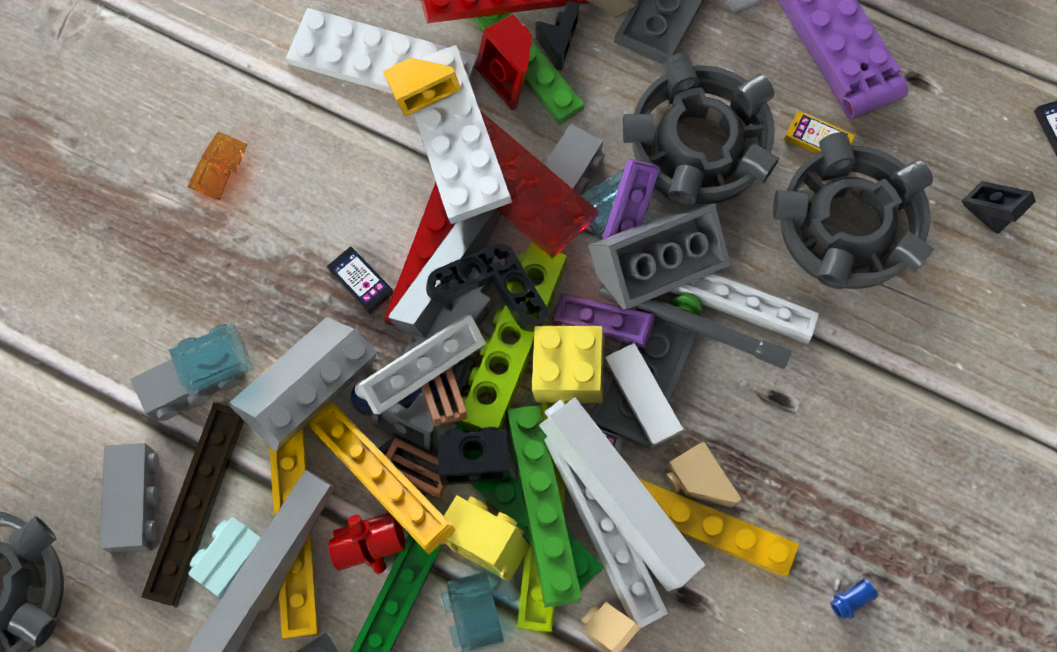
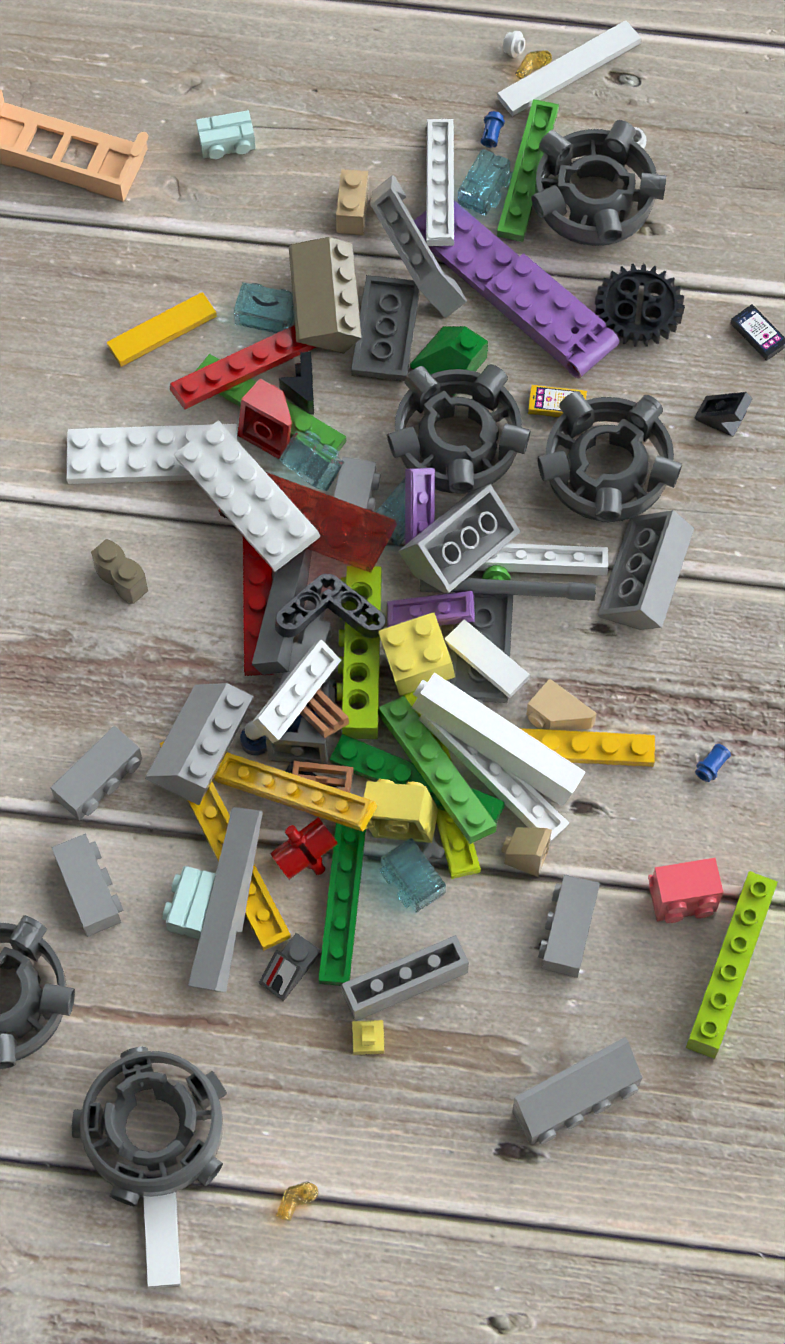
camera: 20 degrees left, 5 degrees down
dark brown tile [141,402,244,608] -> none
clear light blue brick [169,324,254,395] -> none
clear orange slope [188,131,248,200] -> none
tile [327,246,394,314] -> none
yellow slope [382,58,462,117] -> none
black brick [437,427,510,486] -> none
none -> dark tan brick [91,539,148,604]
none -> clear light blue brick [279,430,344,491]
none -> green slope [410,326,488,396]
none -> black gear [595,263,685,347]
none -> light grey slope [598,510,694,630]

